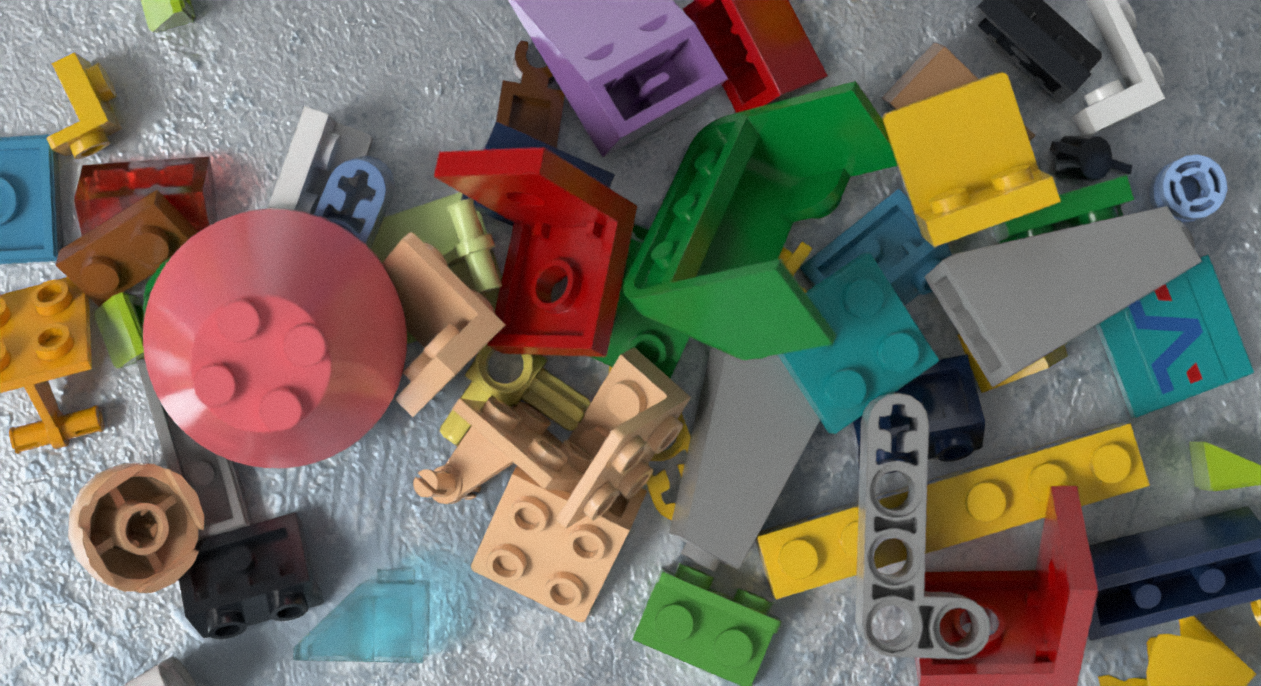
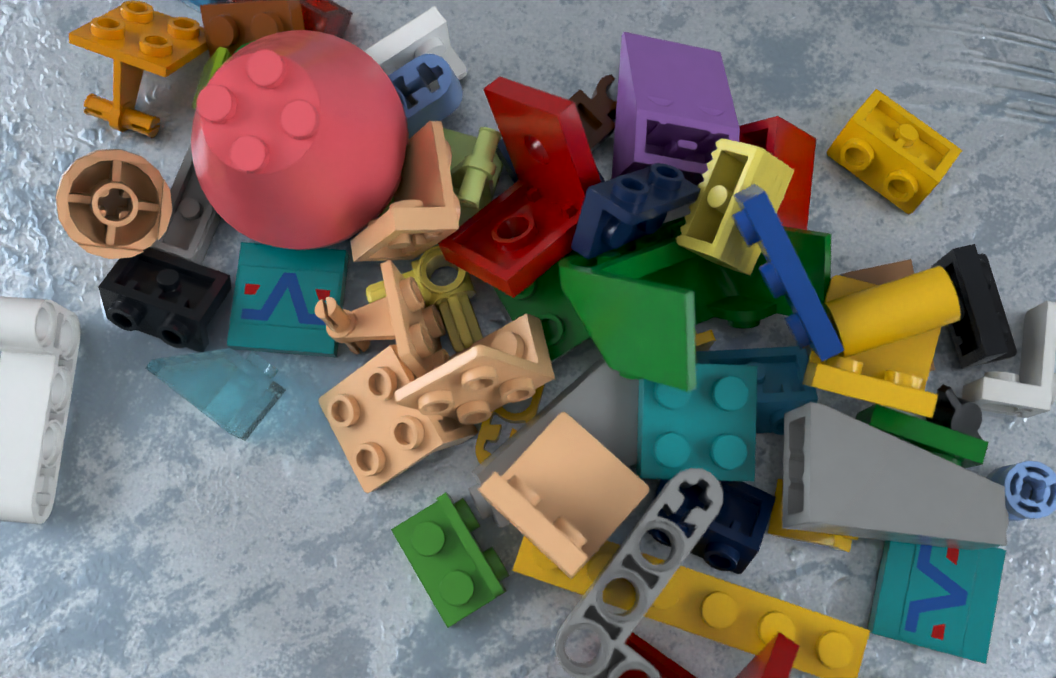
camera: 40 degrees right, 10 degrees down
none -> teal tile [226,242,349,358]
none -> light nougat bracket [478,412,649,580]
none -> dark blue bracket [571,163,701,259]
none -> light yellow brick [676,138,795,275]
none -> blue plate [732,184,844,361]
none -> yellow brick [822,266,961,358]

